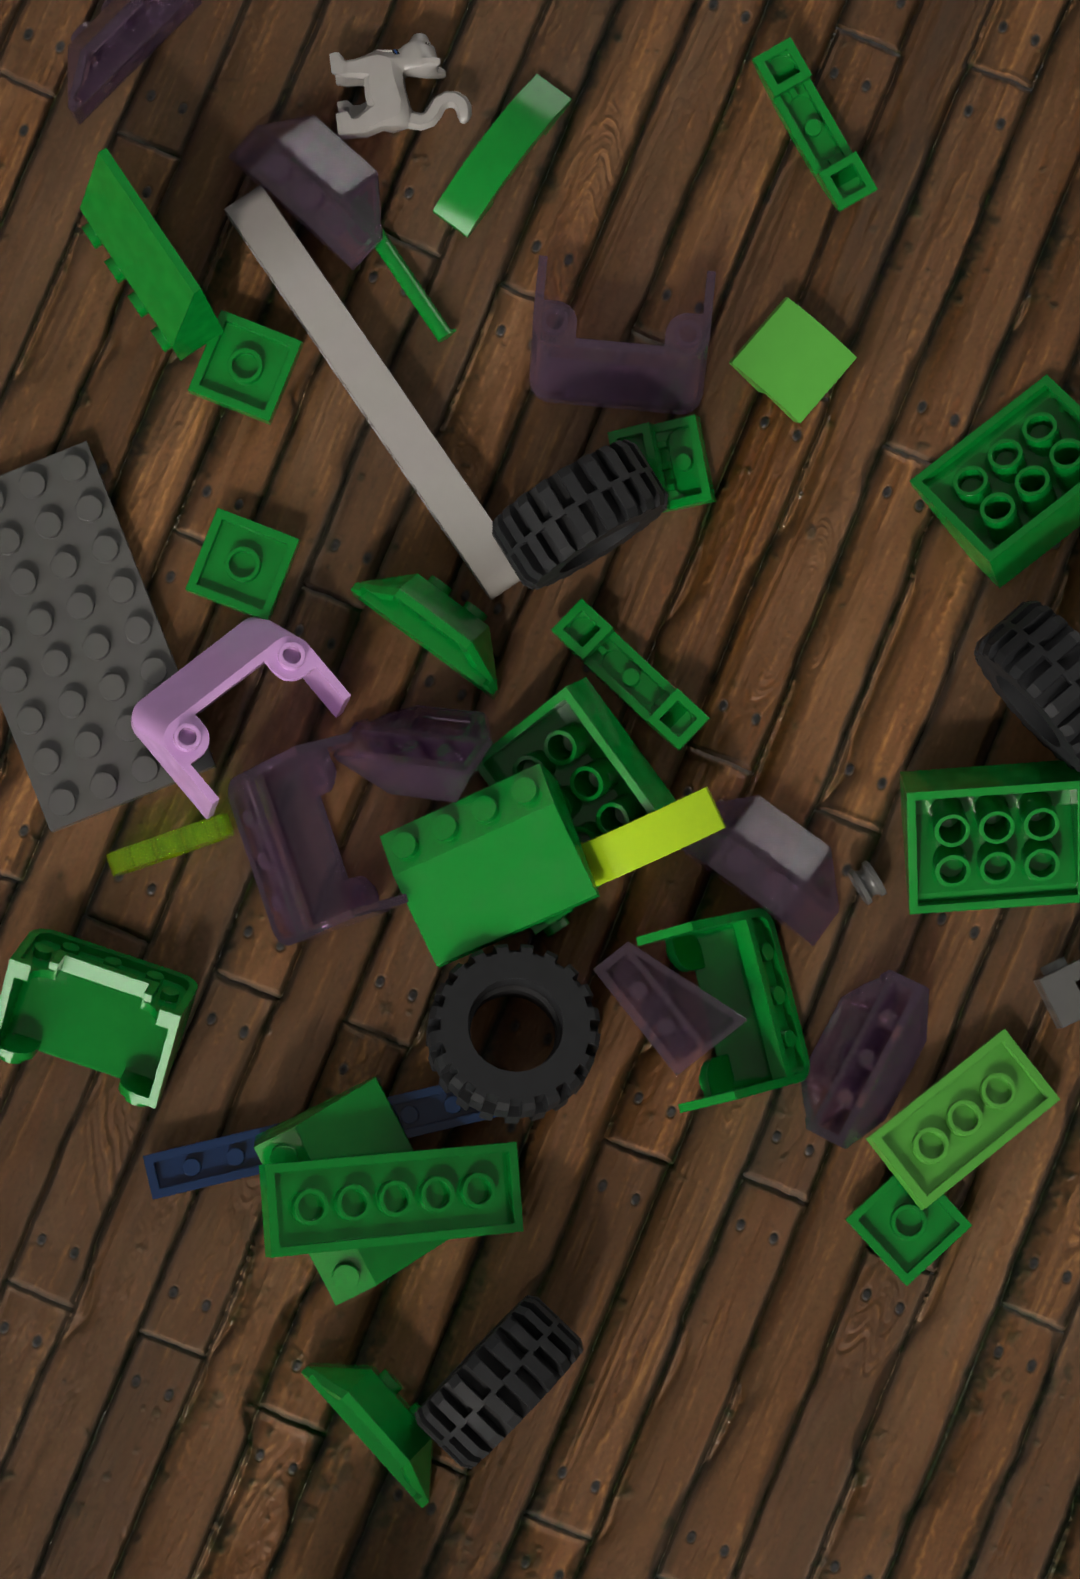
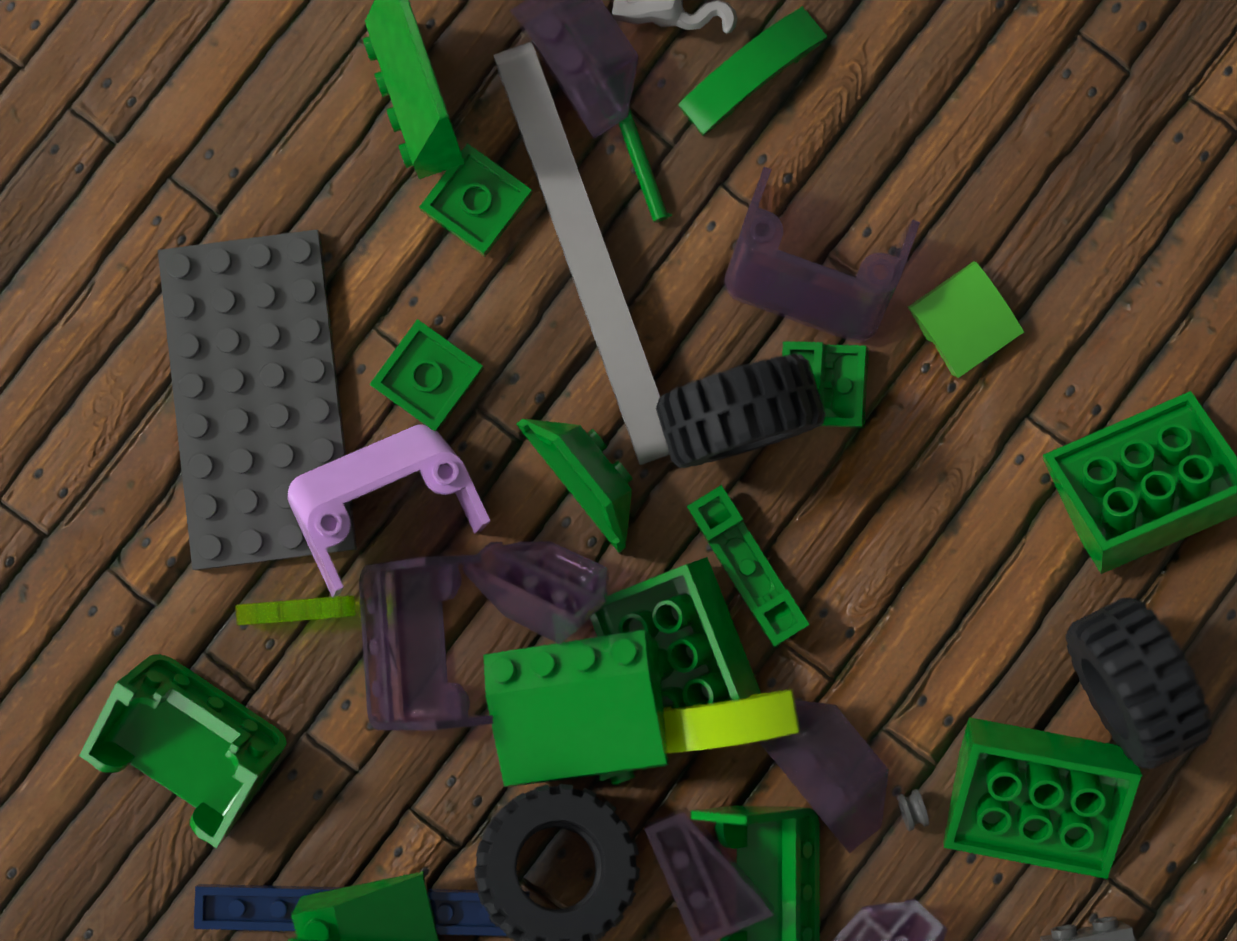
camera: 15 degrees right, 0 degrees up
green slope [752,37,878,212] -> none

